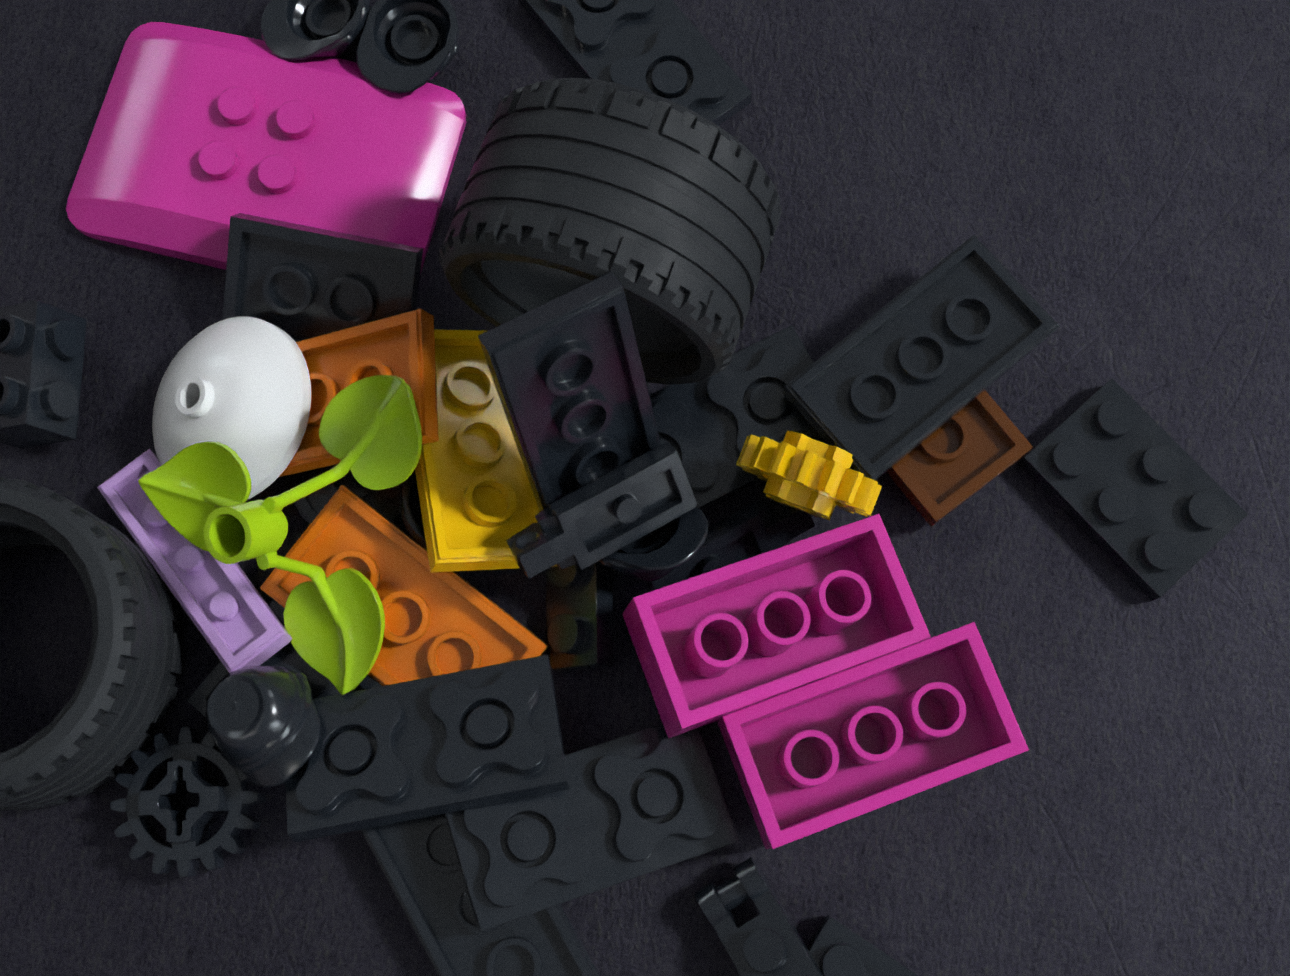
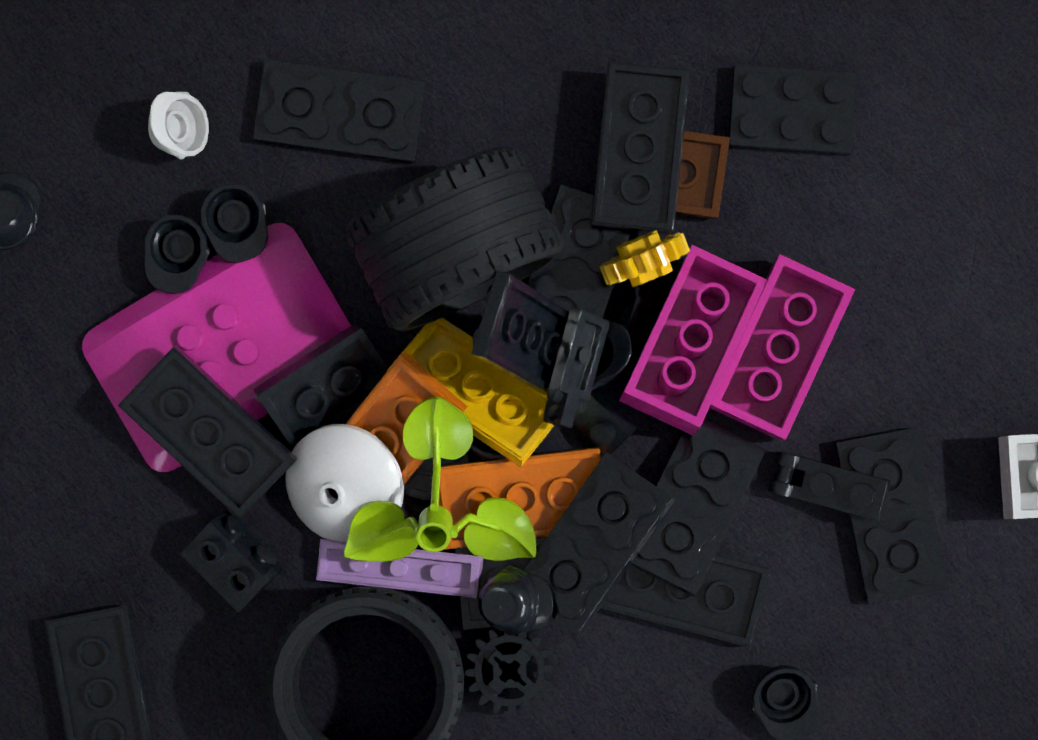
camera: 45 degrees left, 10 degrees up
none -> black piece [118,344,297,519]

